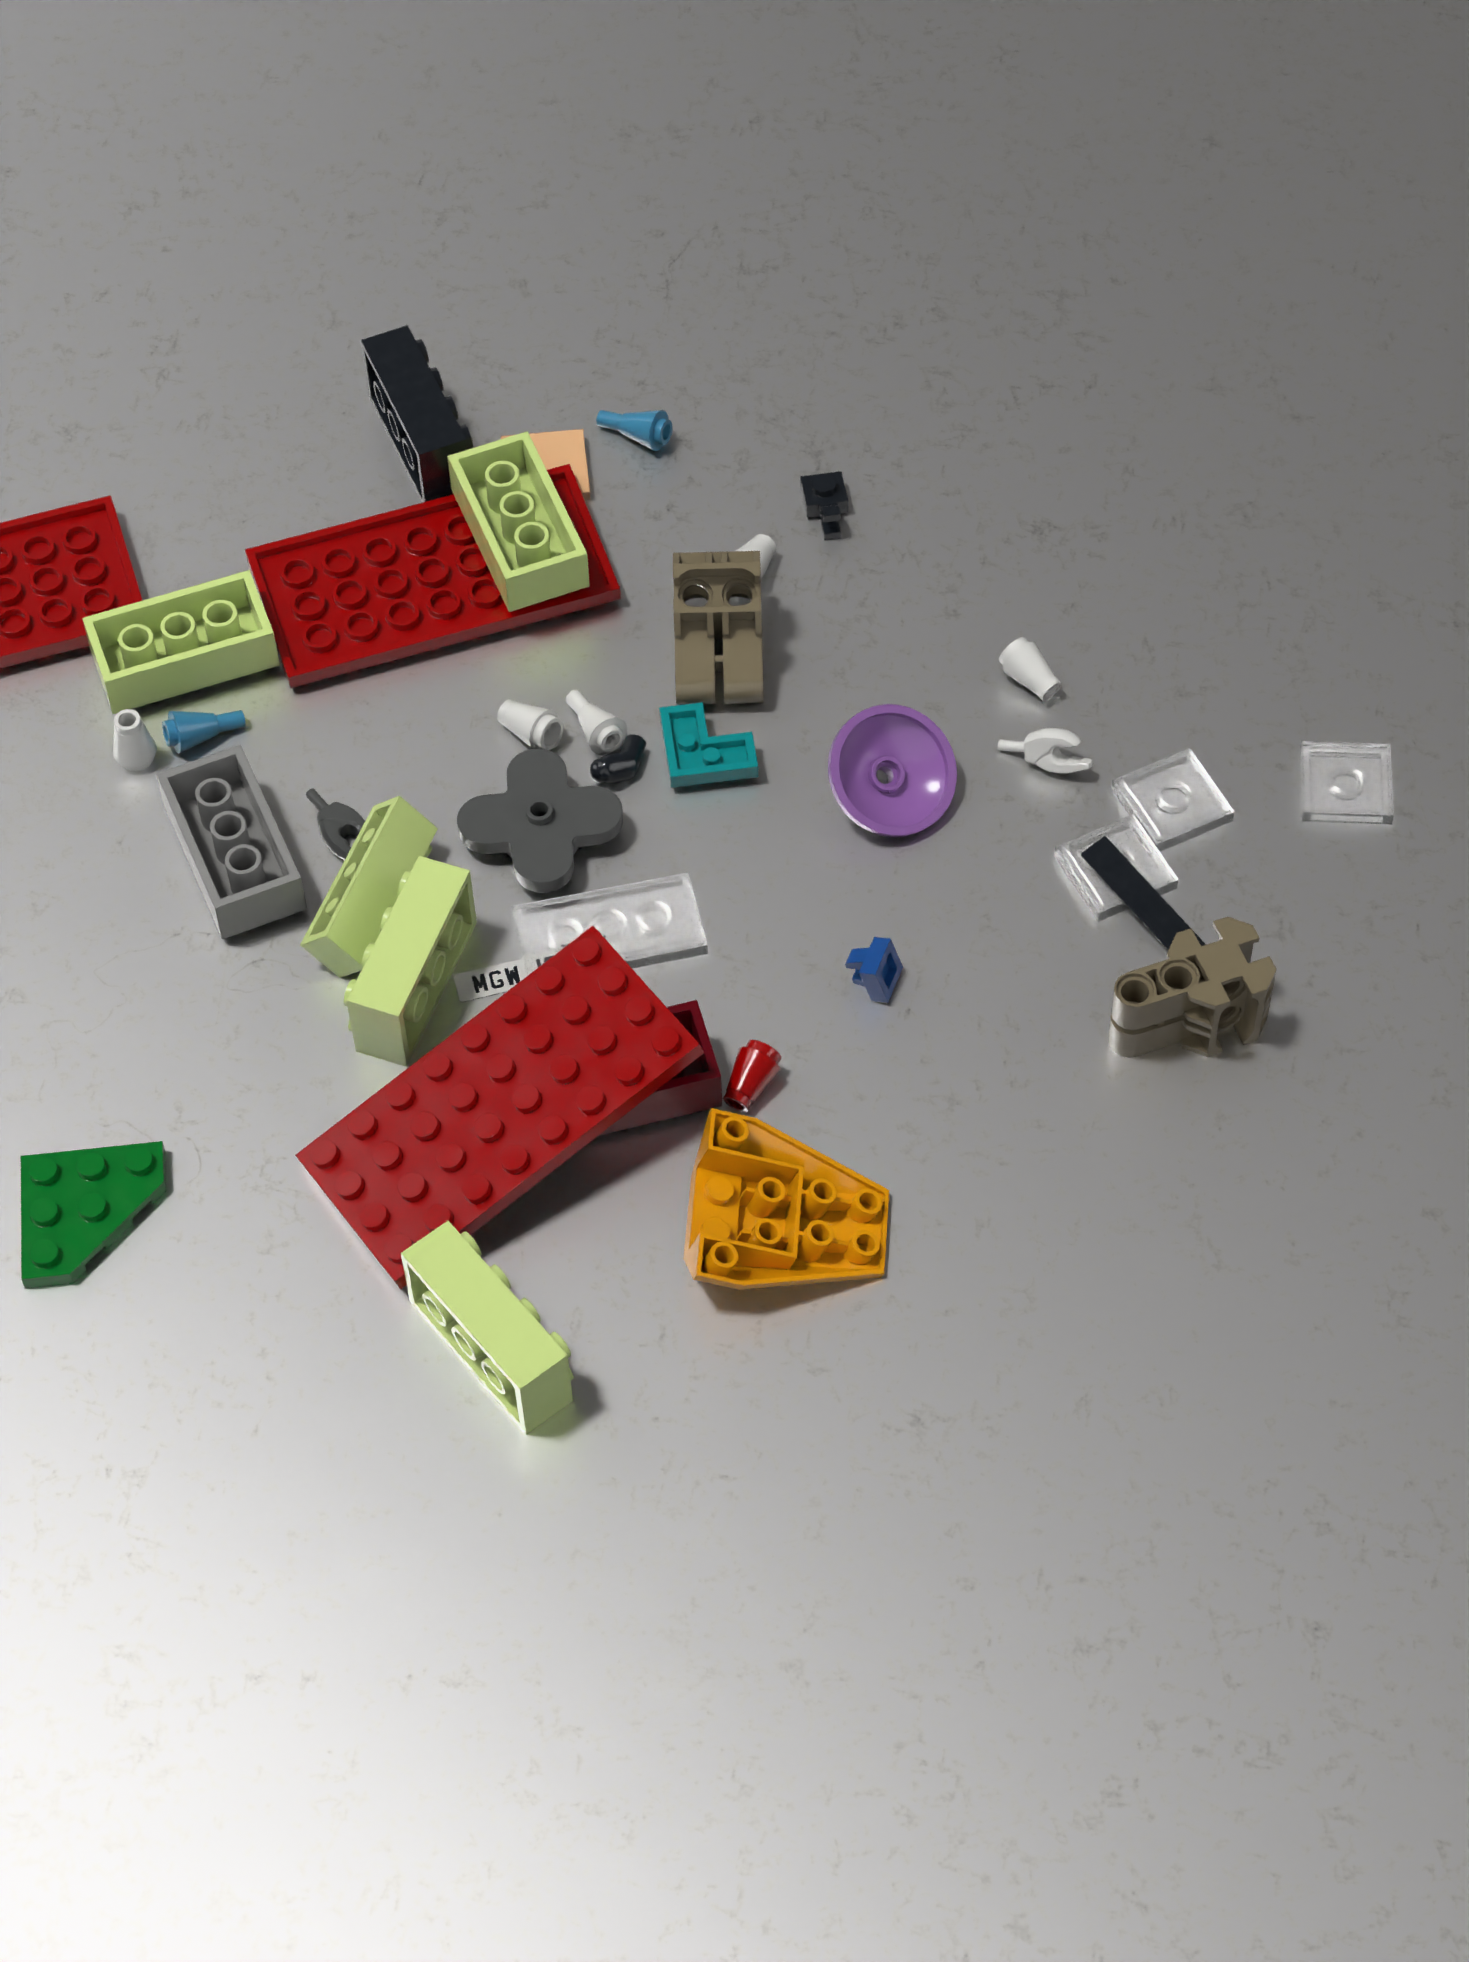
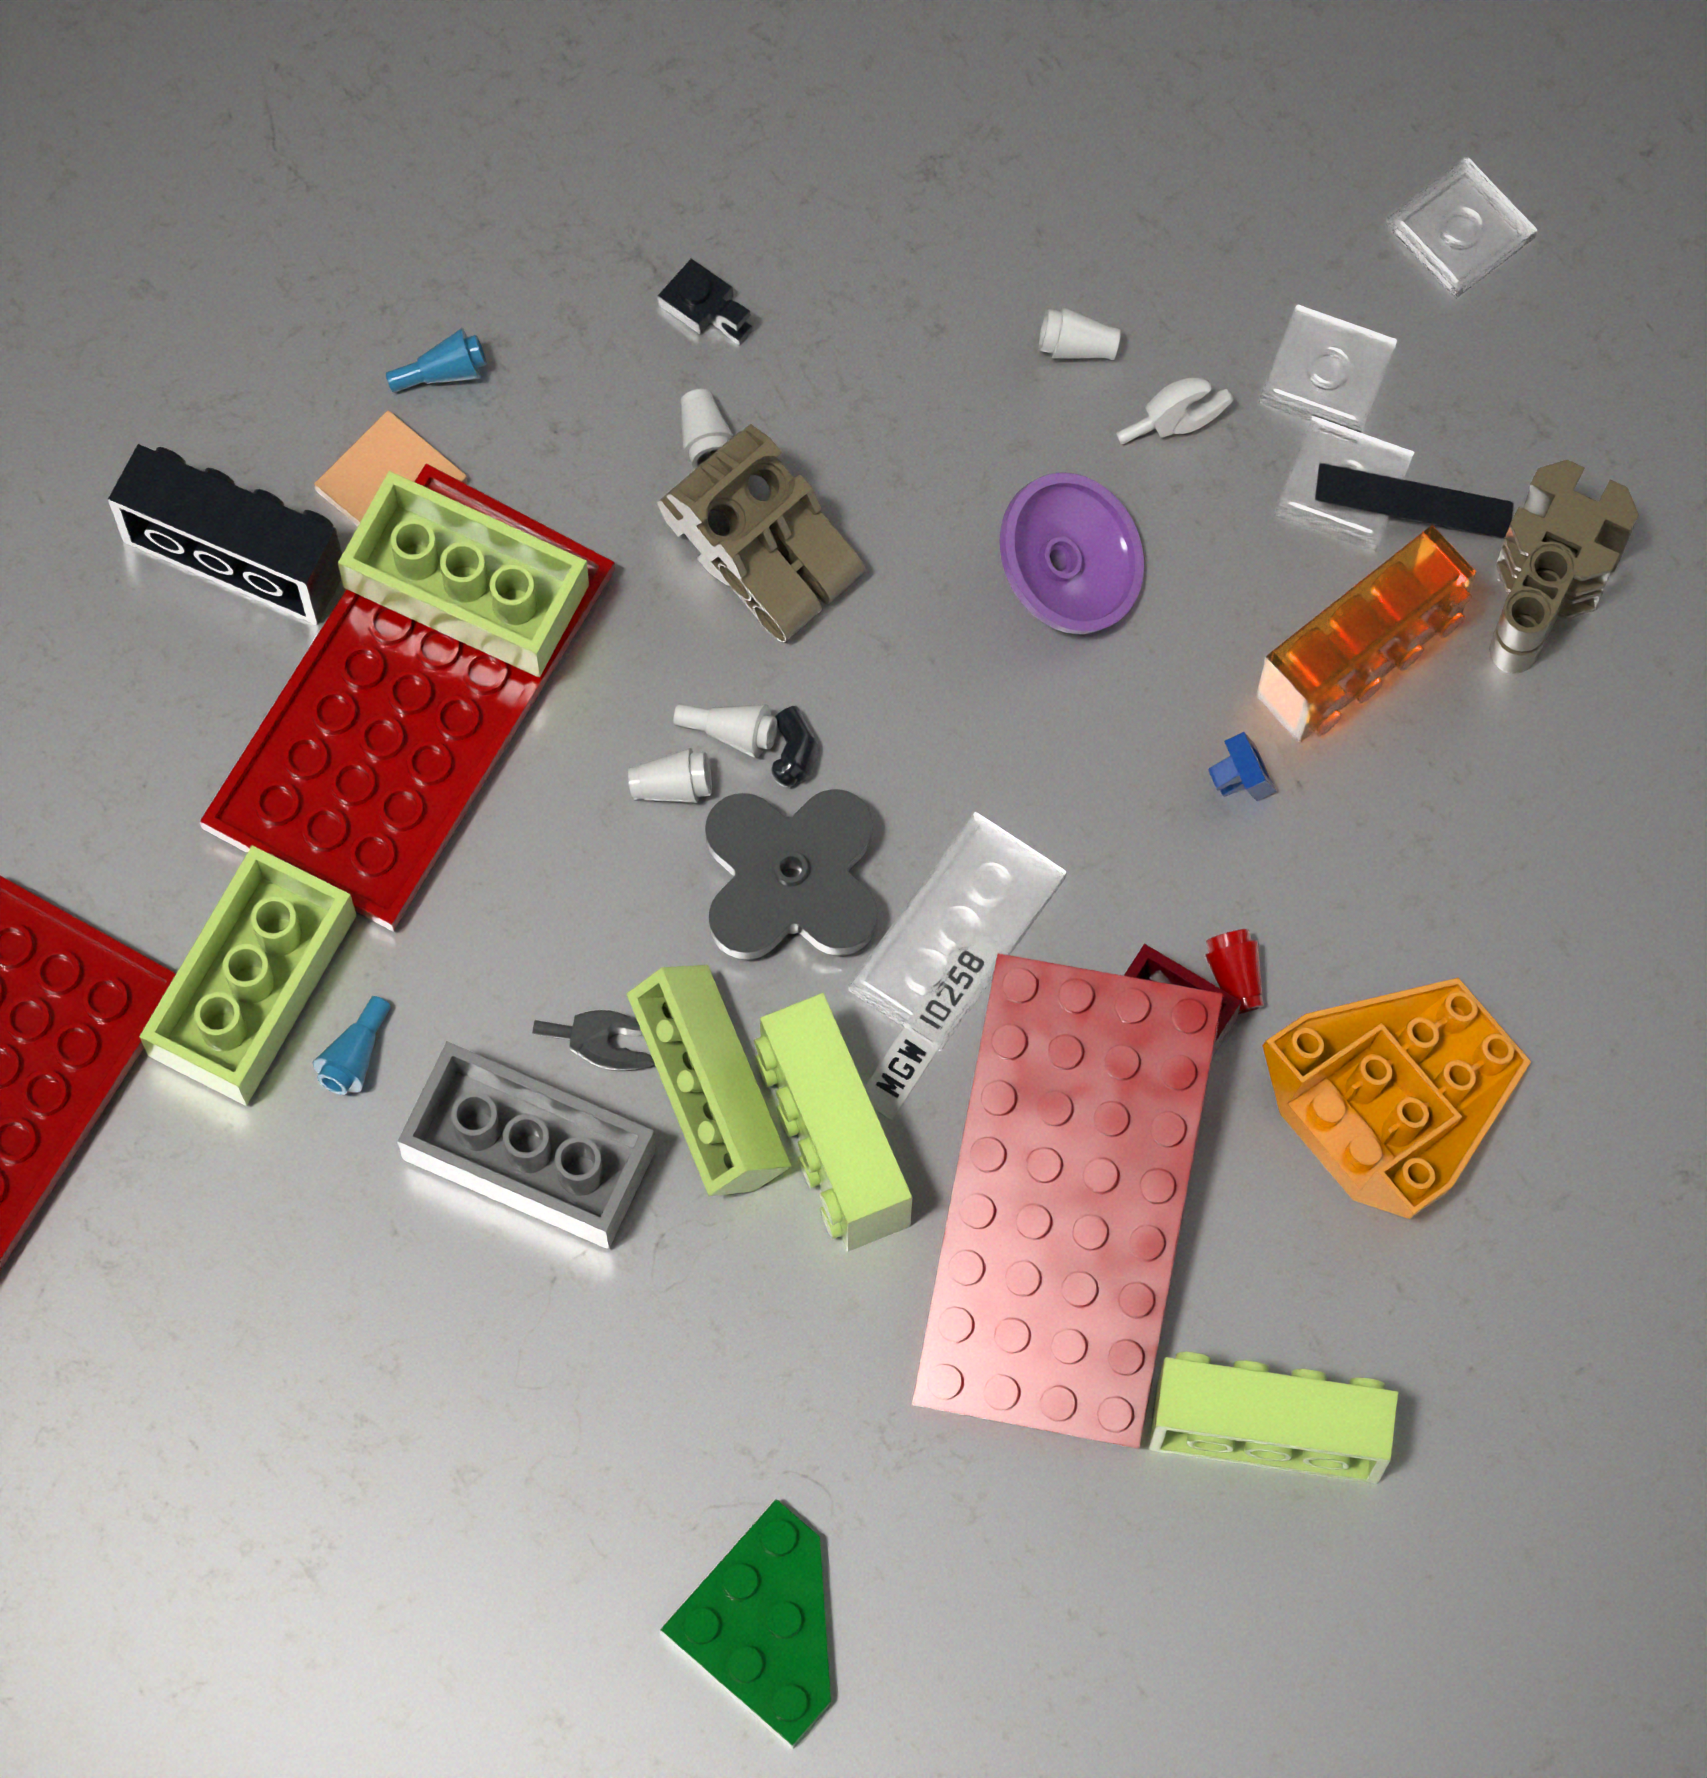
camera: 45 degrees left, 15 degrees up
white cone [113,709,157,771] -> none
teal plate [659,702,759,788] -> none
none -> clear orange brick [1256,525,1477,743]

